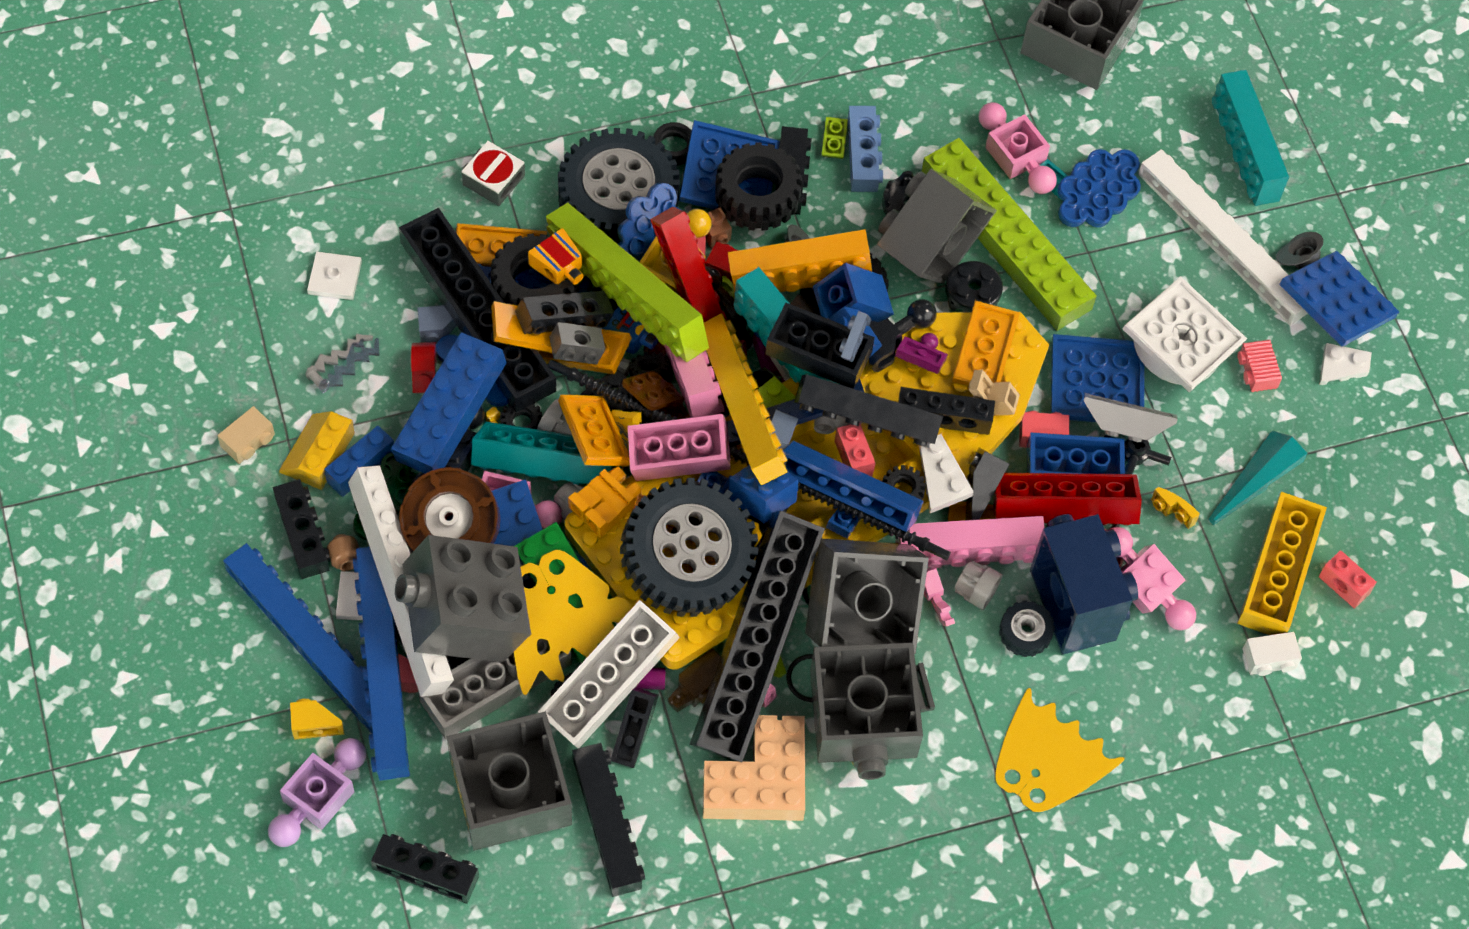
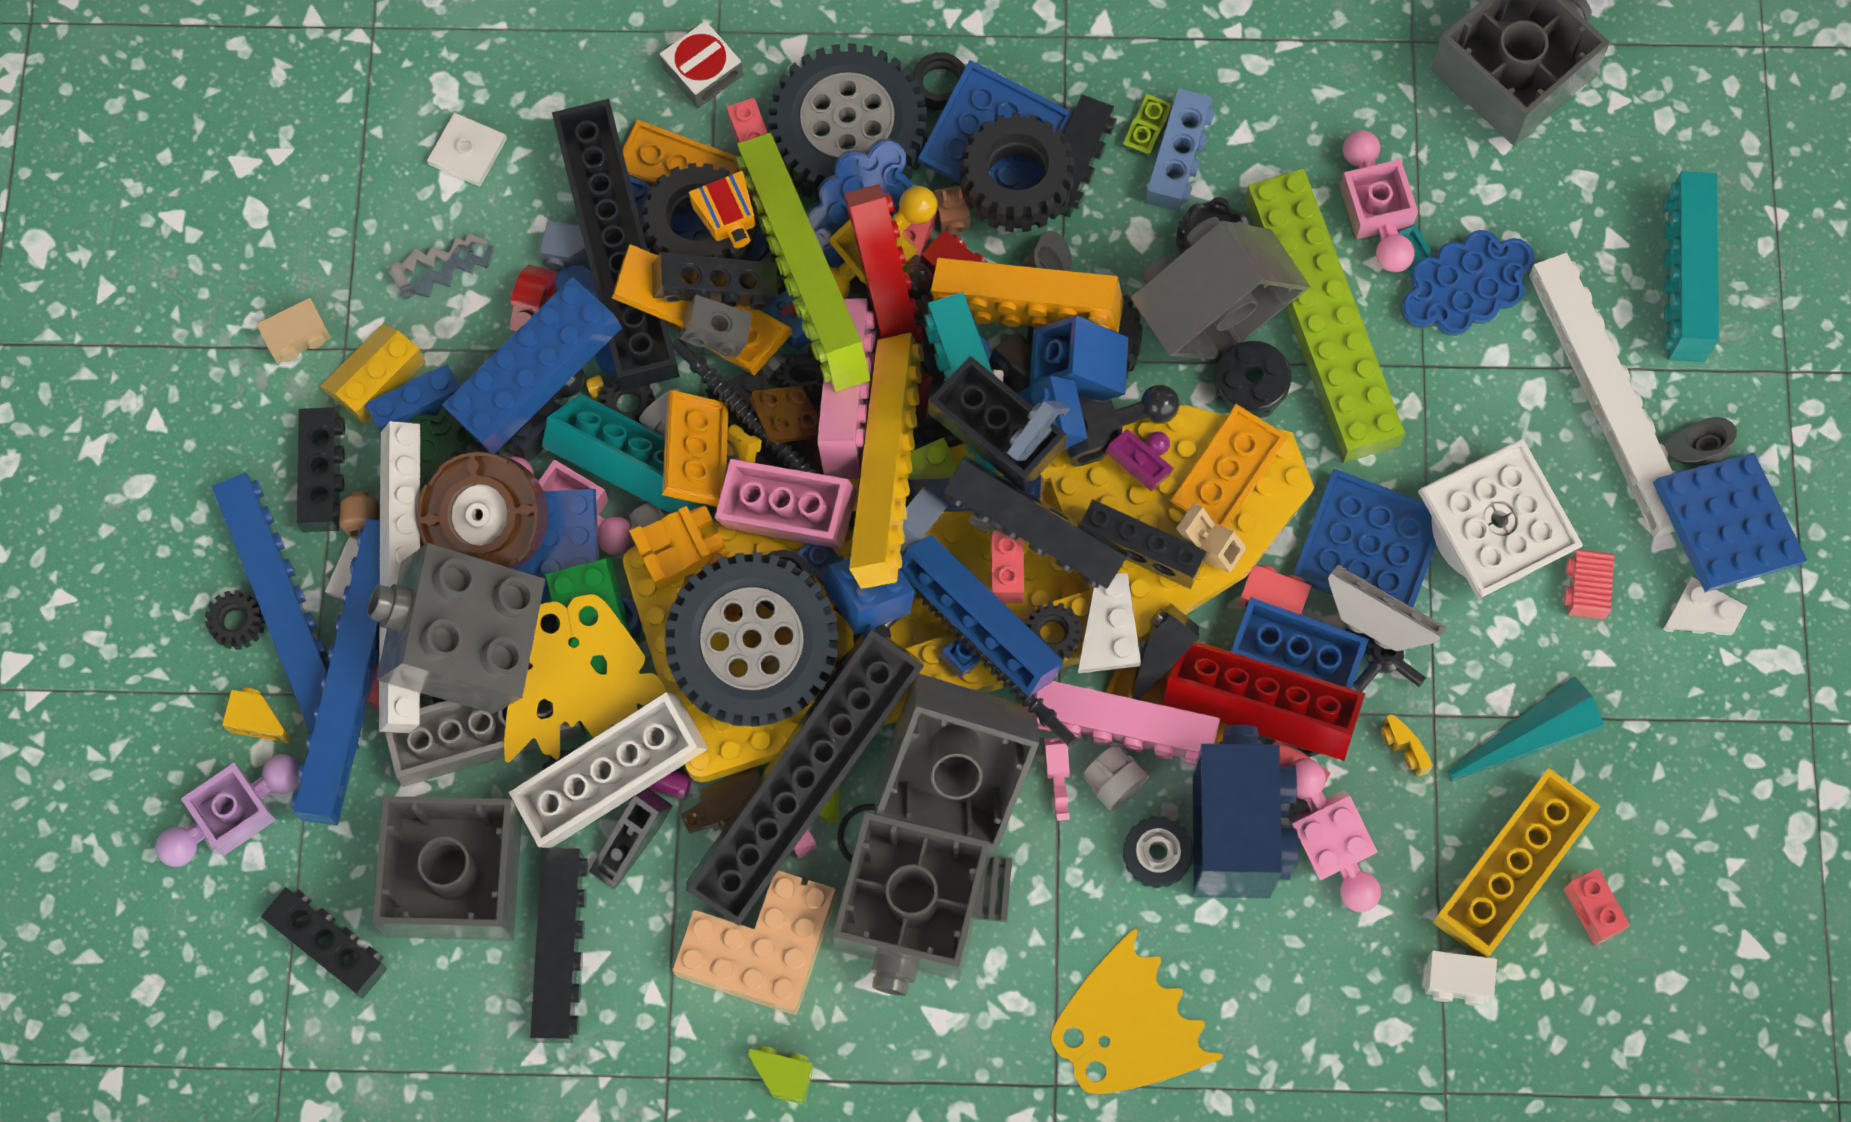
camera: 25 degrees right, 10 degrees up
none -> black tyre [205,590,266,650]
none -> coral brick [727,98,768,144]
none -> lime slope [748,1045,814,1105]

